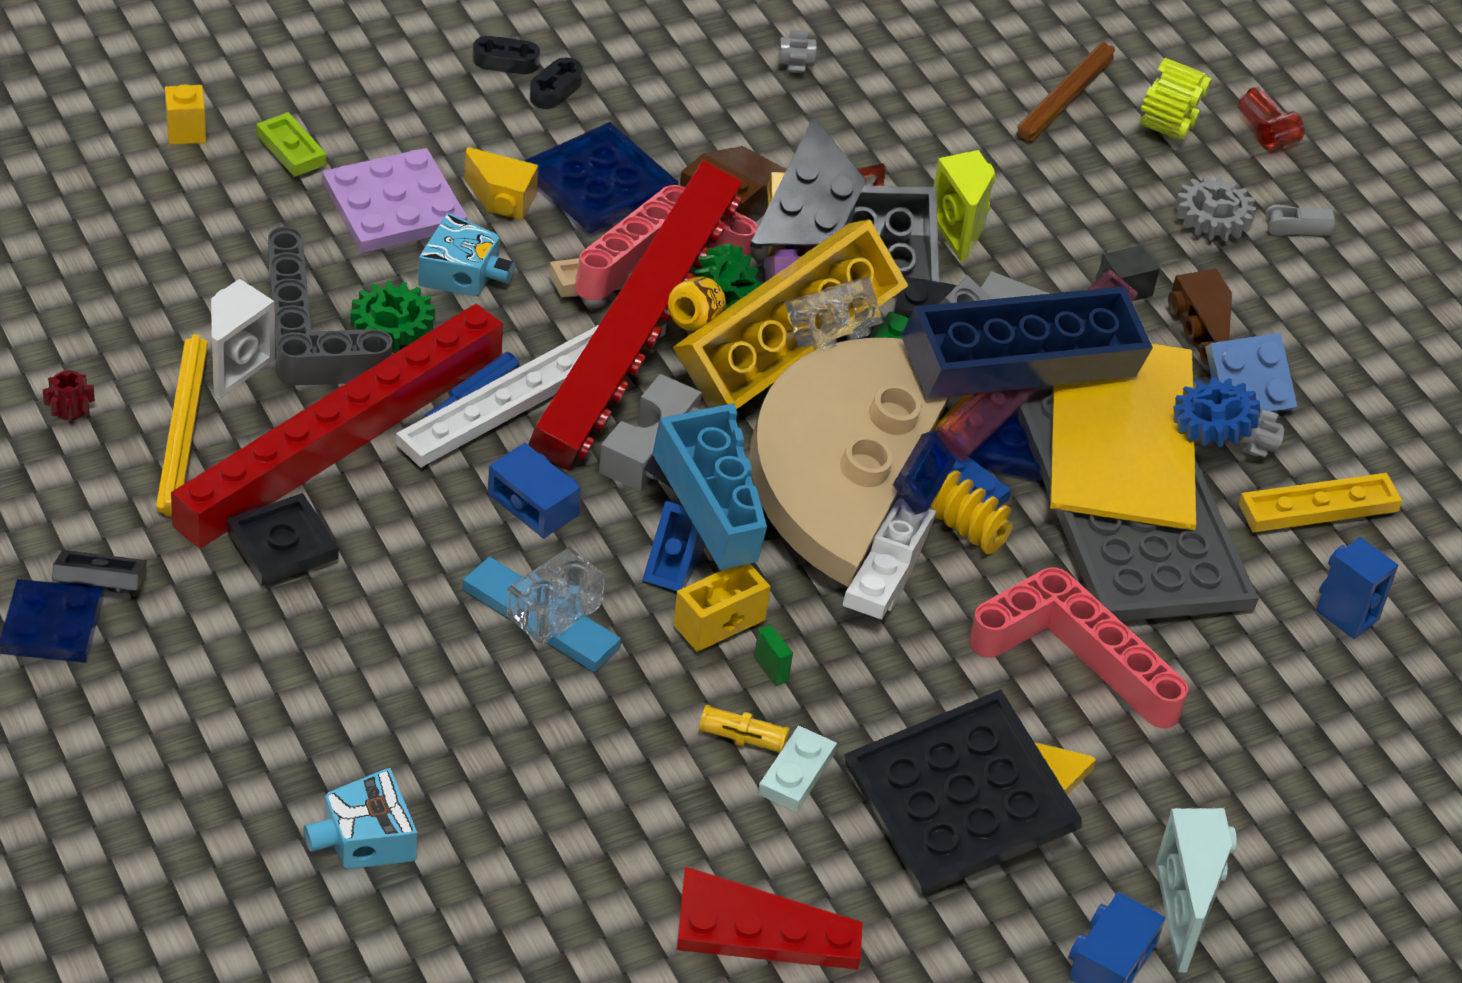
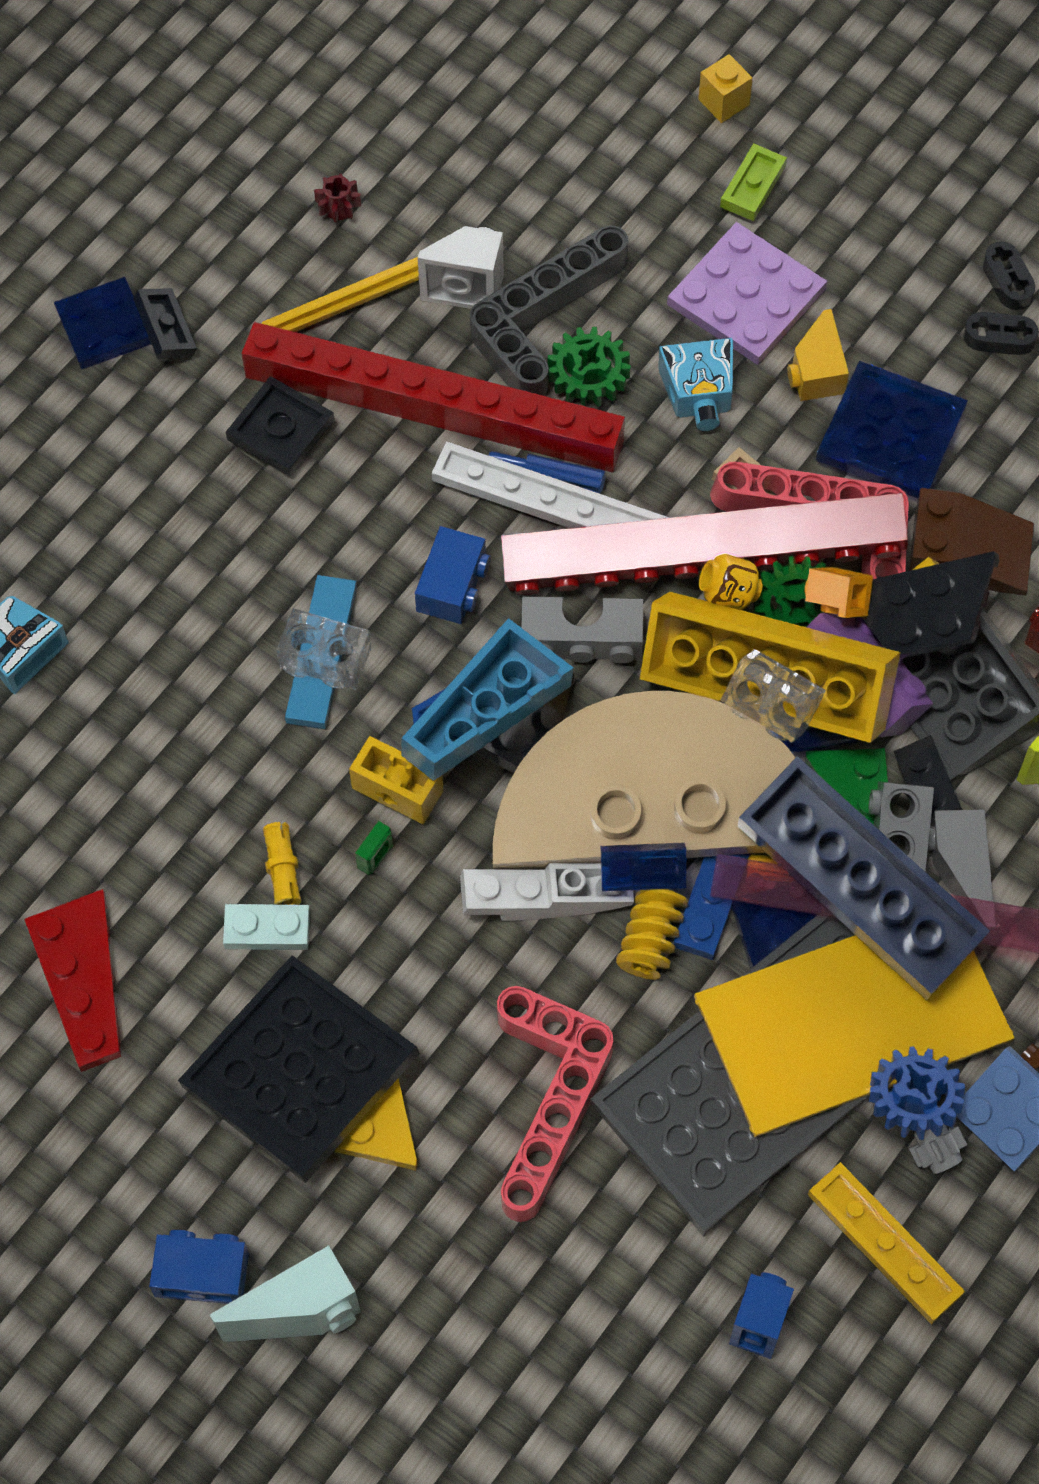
camera: 70 degrees right, 20 degrees up
none -> light orange brick [805,567,873,618]

